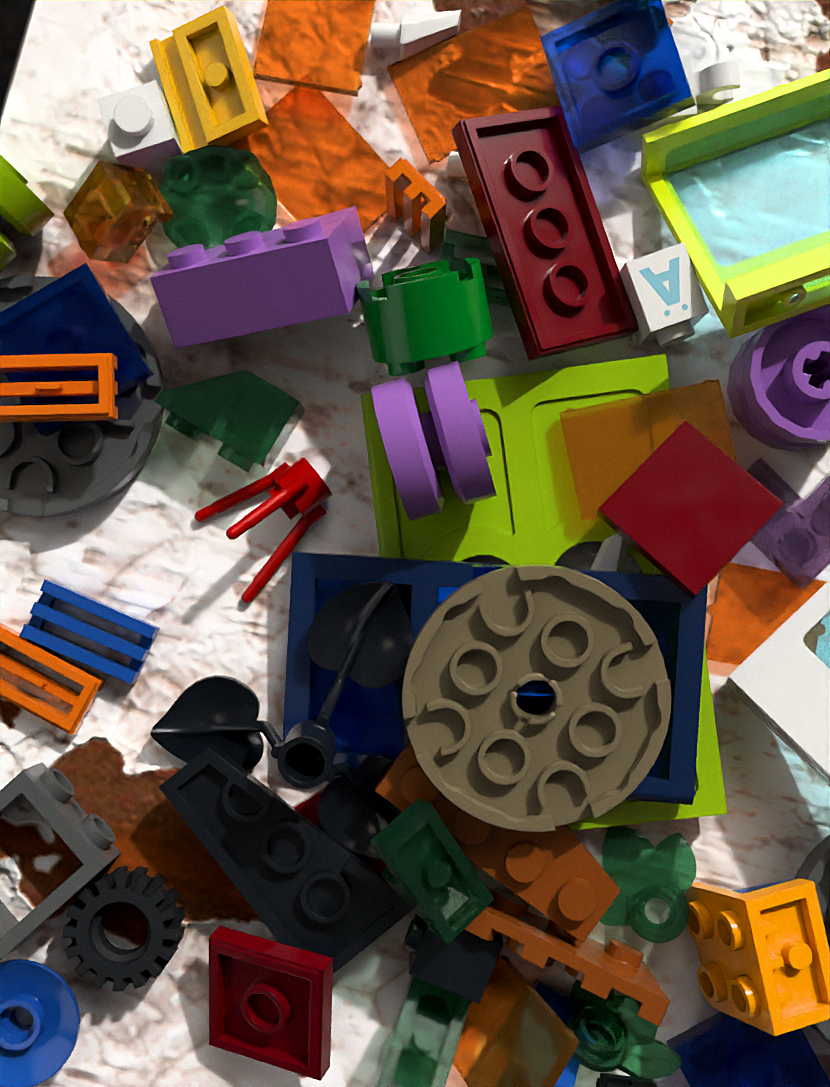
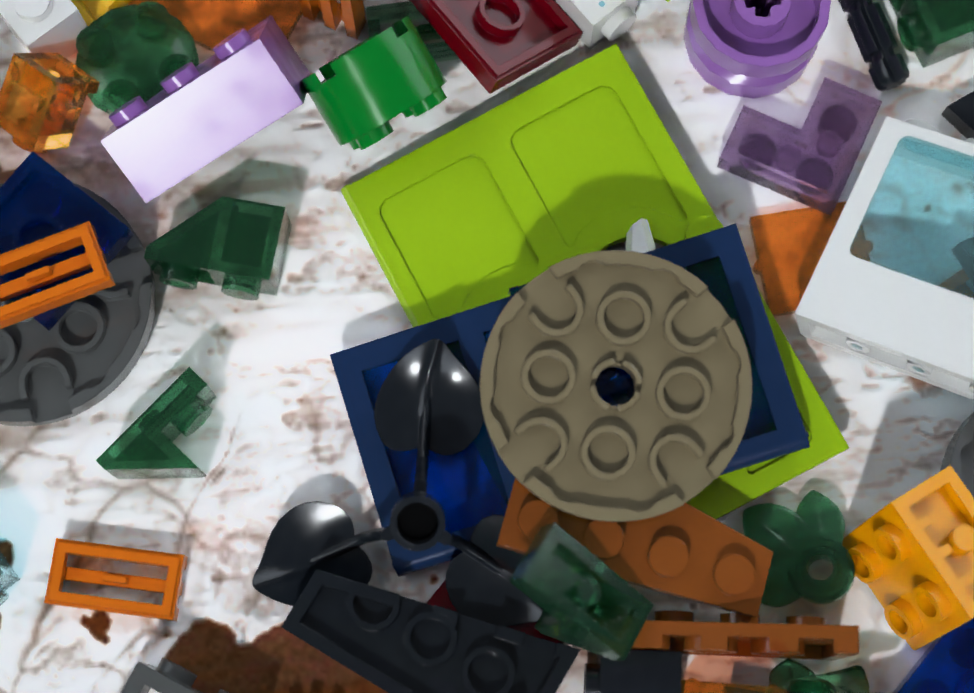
camera: 20 degrees left, 10 degrees down
blue tile [19,579,160,684] -> none
red plant [194,457,332,604] -> none
medium lavender wheel [371,361,497,521] -> none
clear orange piece [559,379,738,521] -> none
dark red tile [597,420,784,600] -> none
none -> clear green slope [95,367,217,479]

